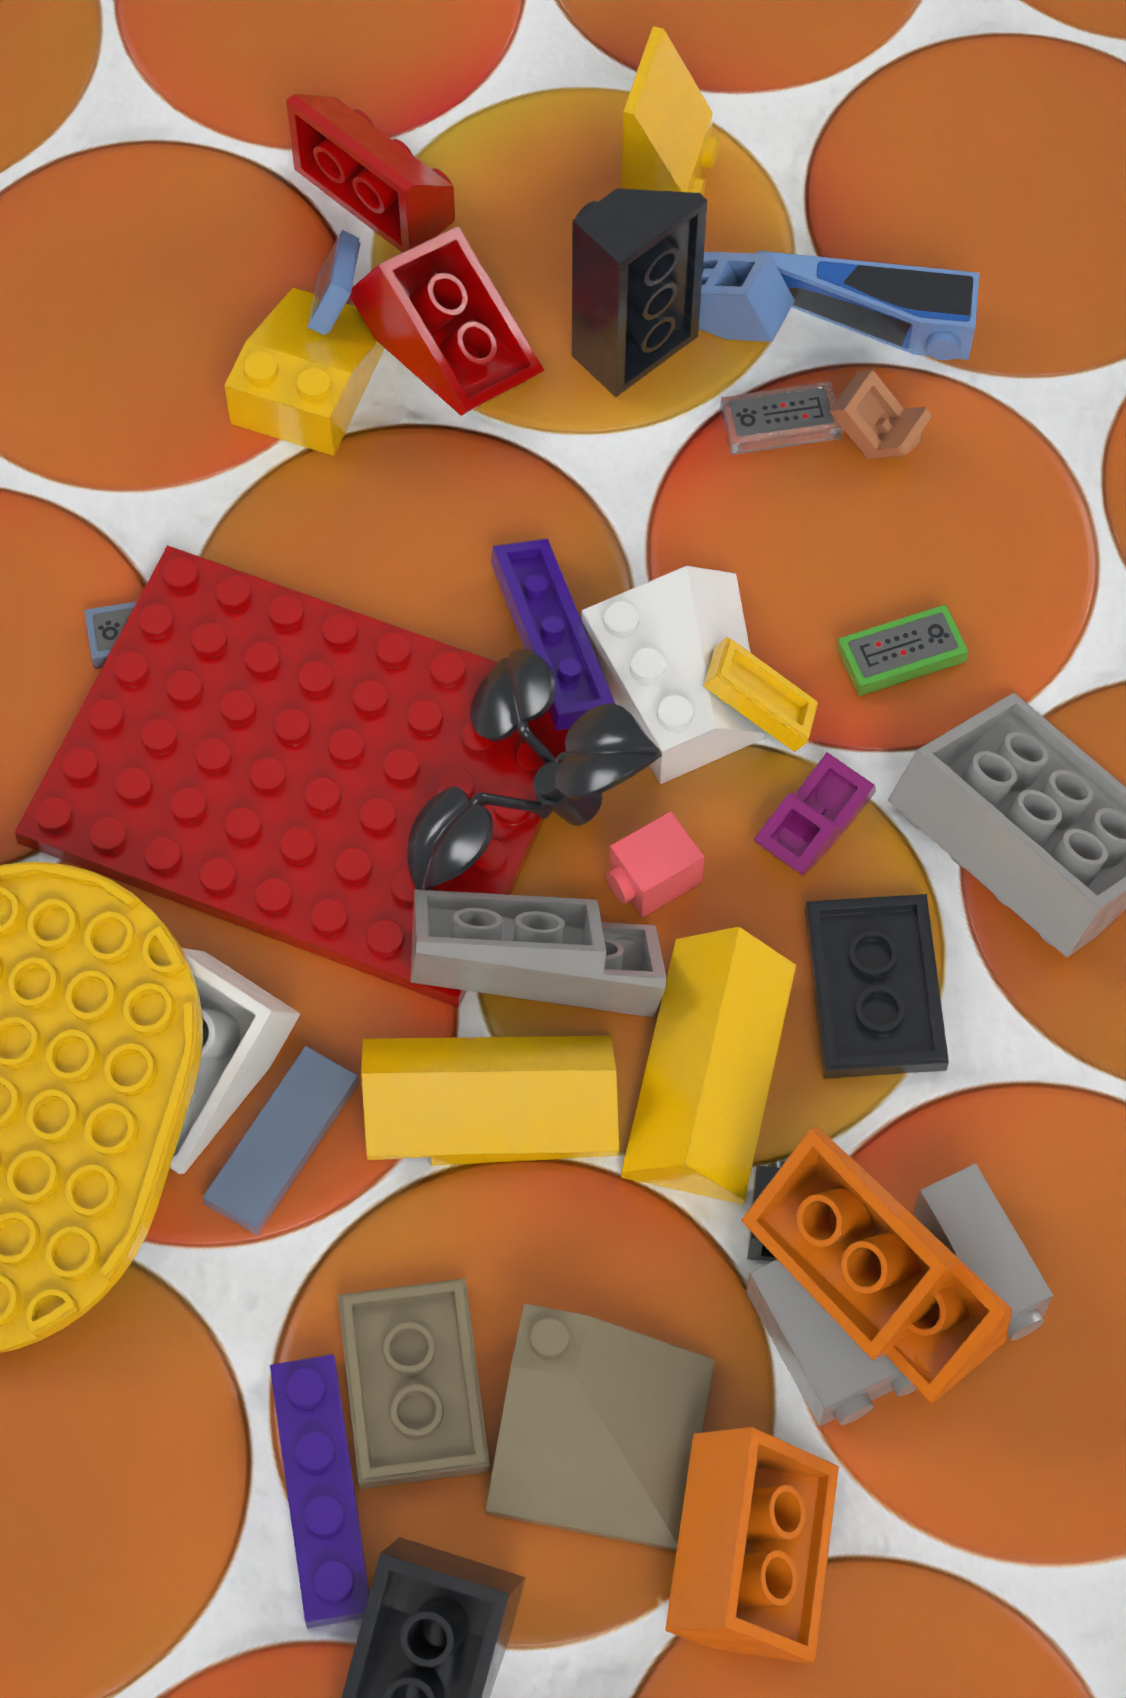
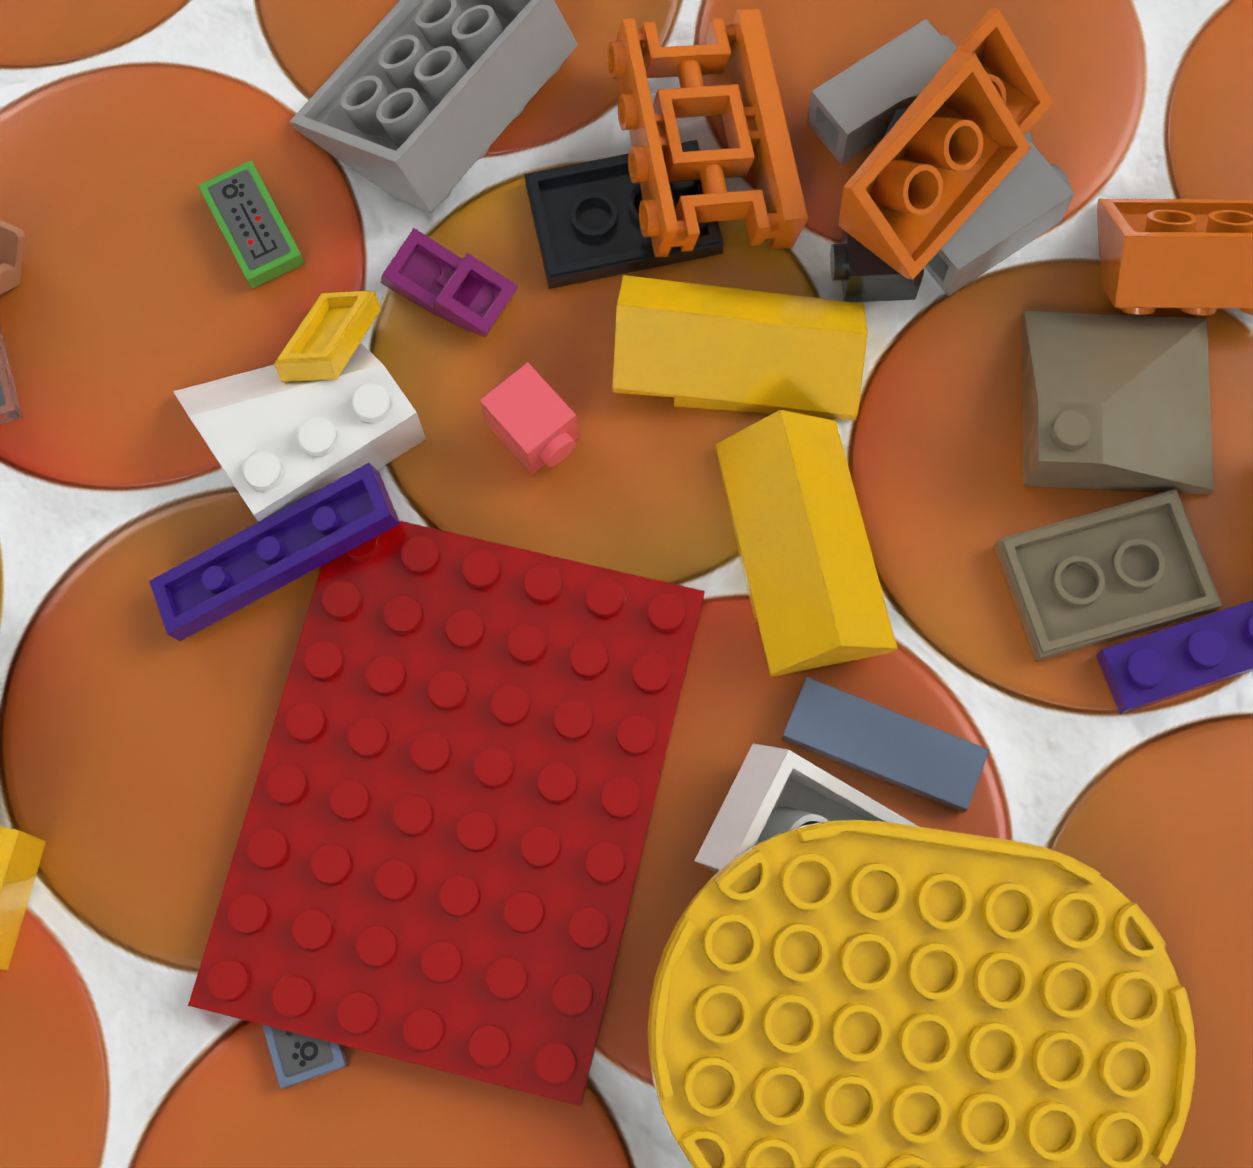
camera: 95 degrees left, 10 degrees up
black plant [407,649,662,890] -> none
light grey slope [410,890,667,1018] -> none
none -> orange fence [607,9,808,257]

